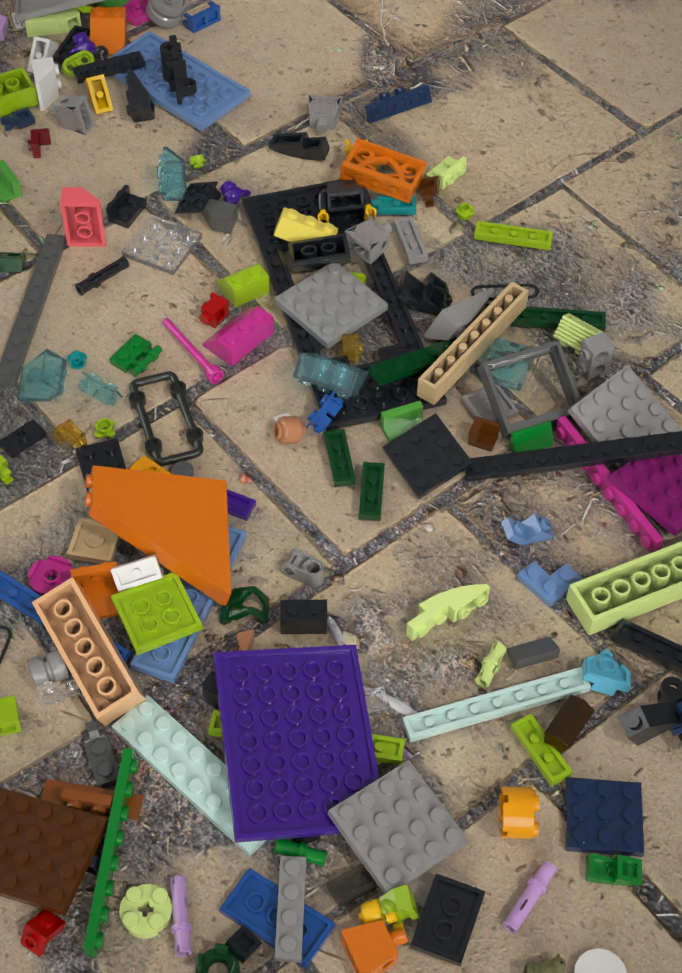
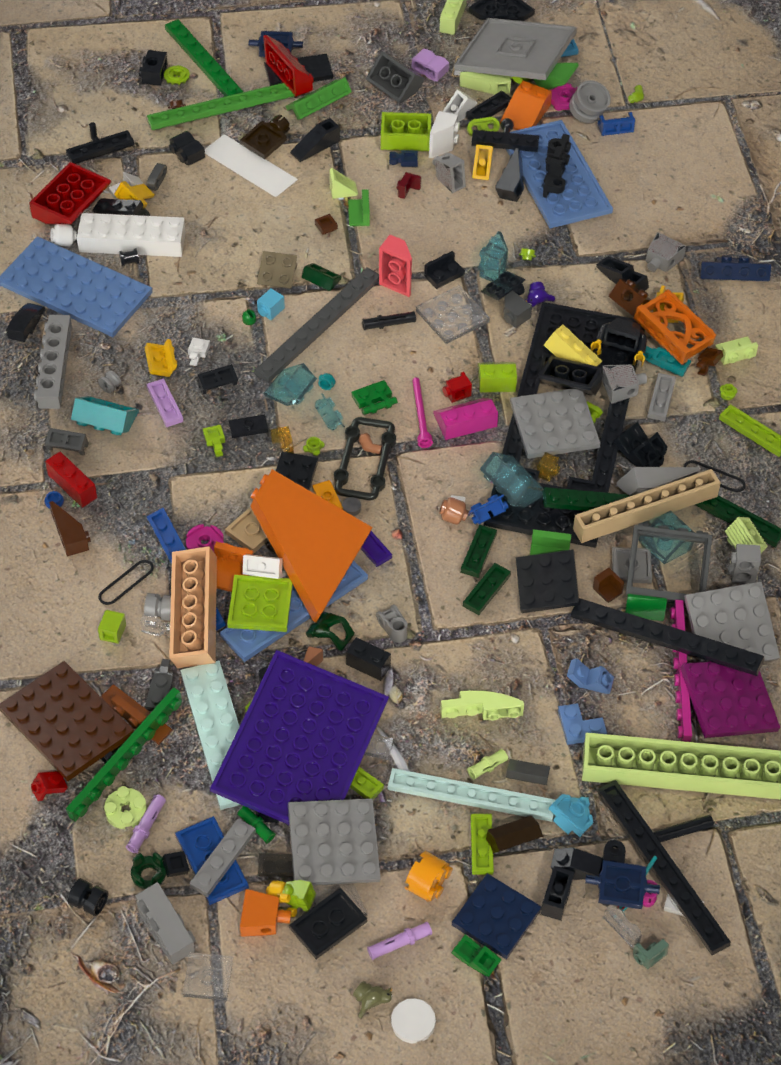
camera: 30 degrees right, 0 degrees up
dark purple animal [69,32,96,59] -> none
none -> nougat arm [359,433,382,454]
none -> black brick [541,866,575,921]
none -> reddish brown brick [609,279,651,317]

